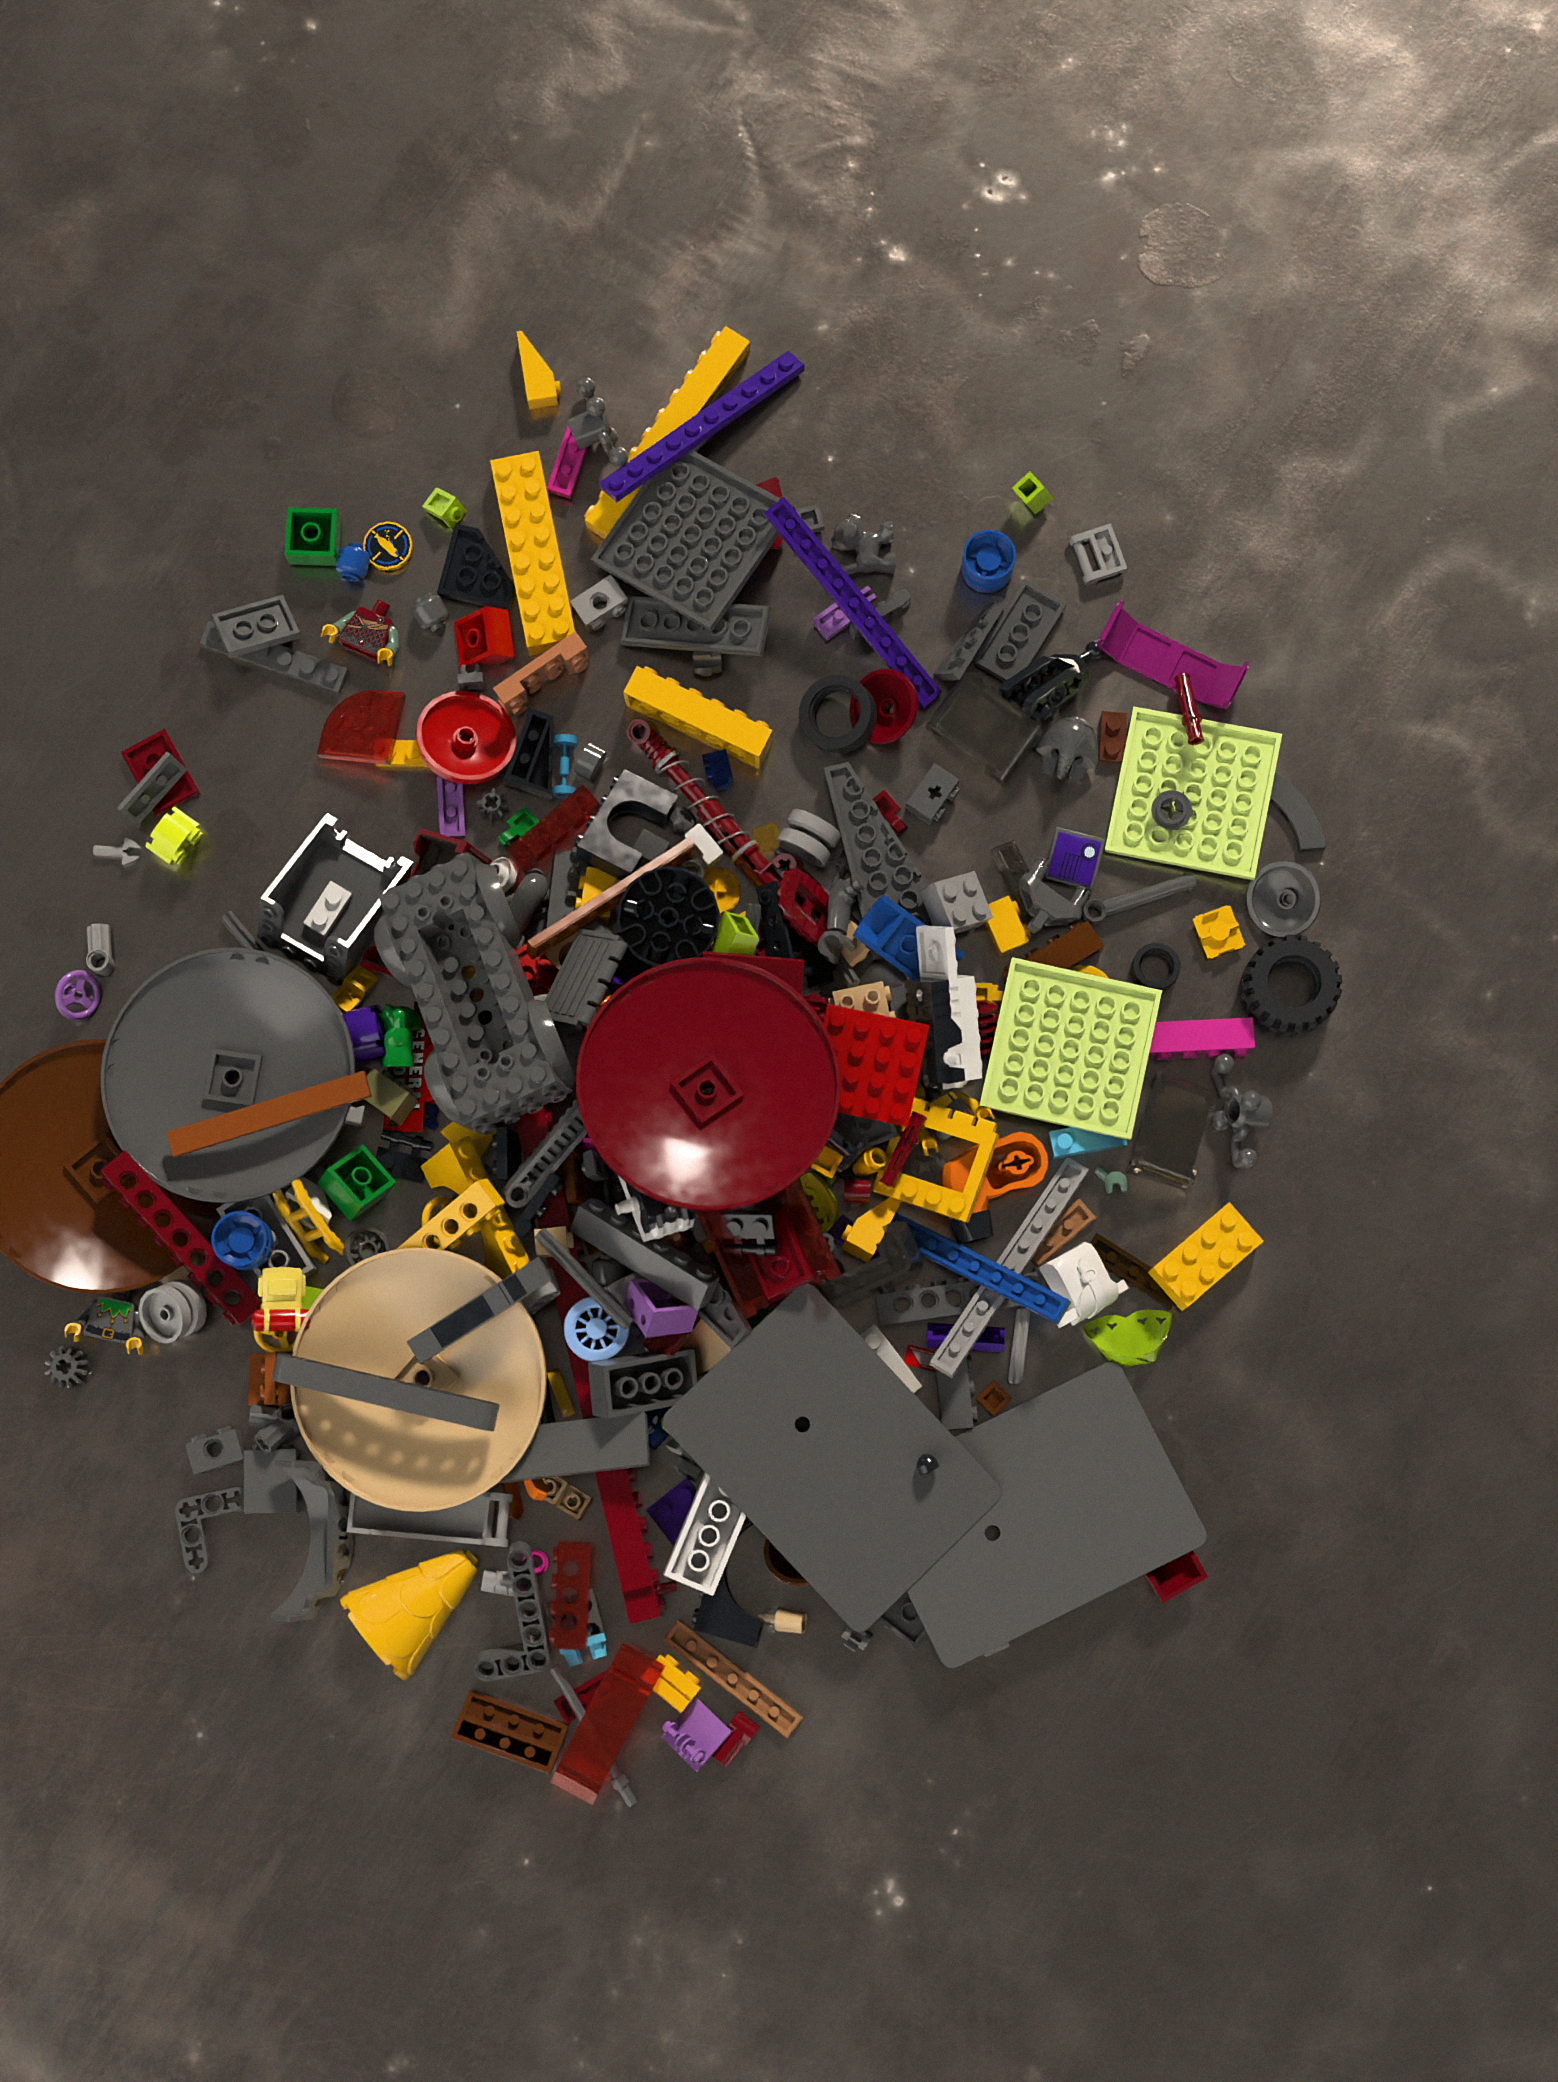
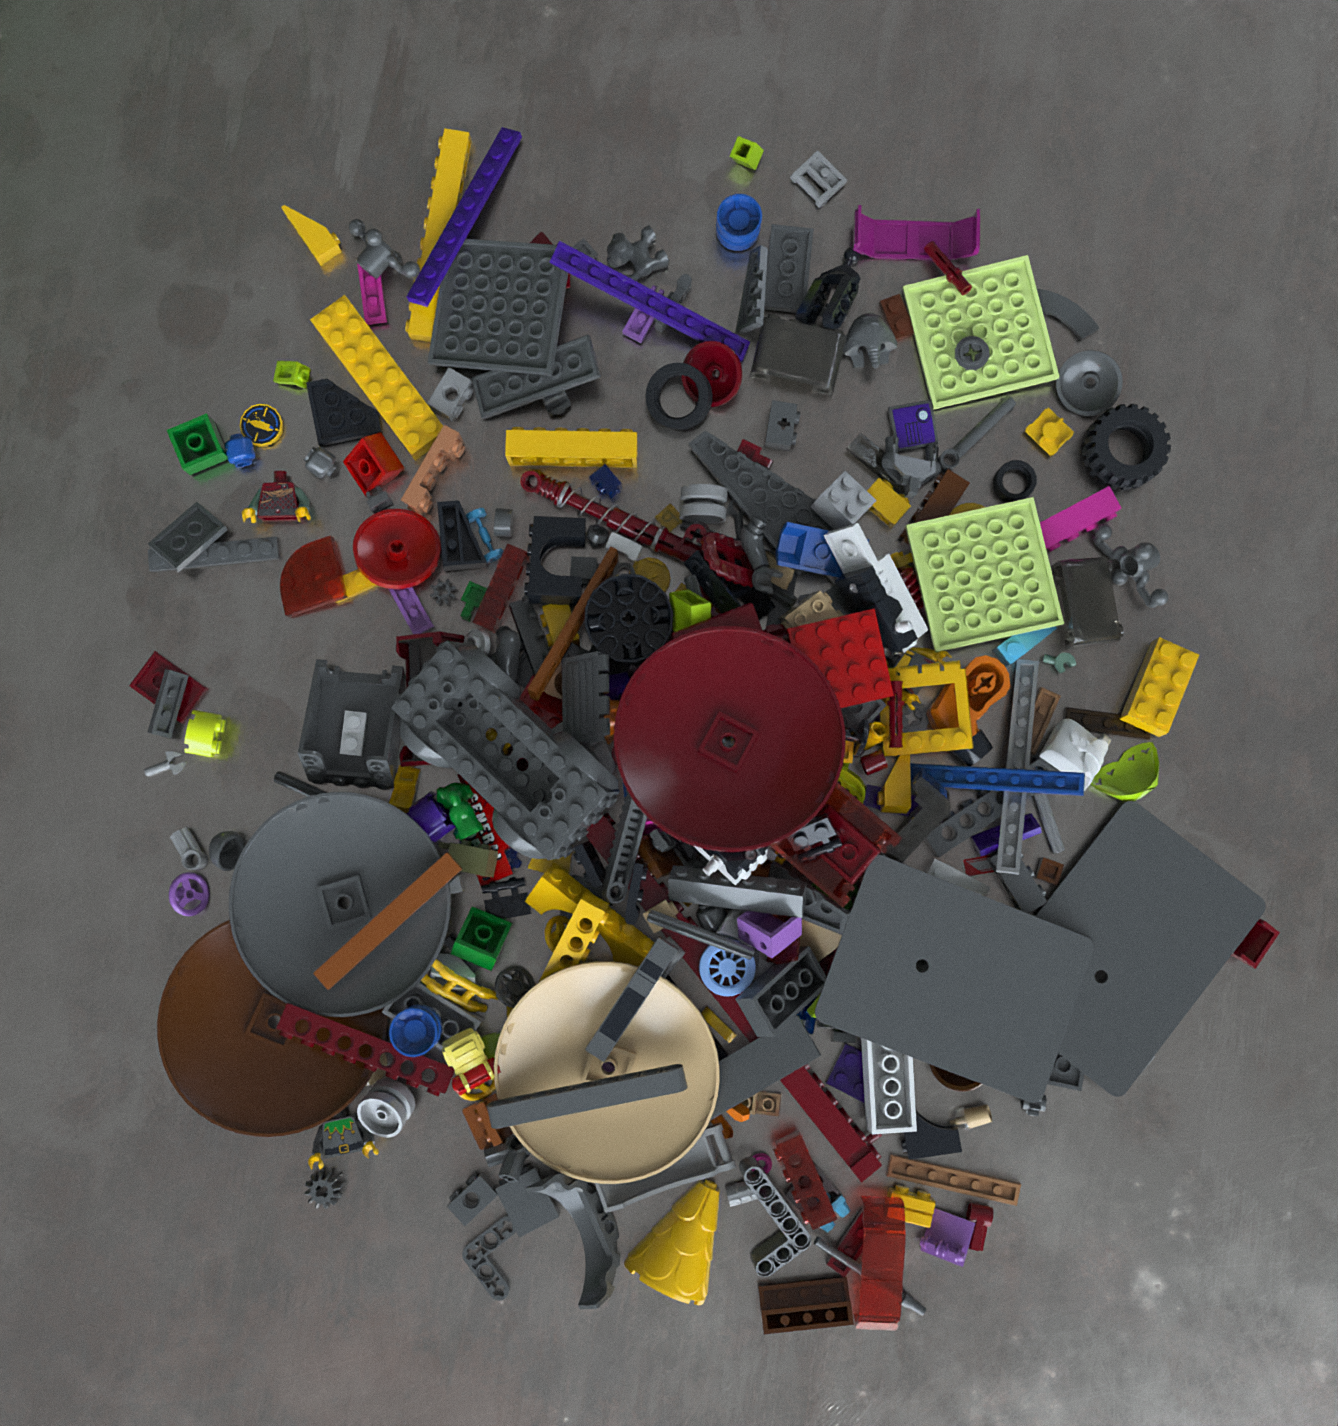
camera: 30 degrees left, 5 degrees up
black hinge [917,1454,940,1476] -> none
none -> dark grey hat [209,831,245,871]

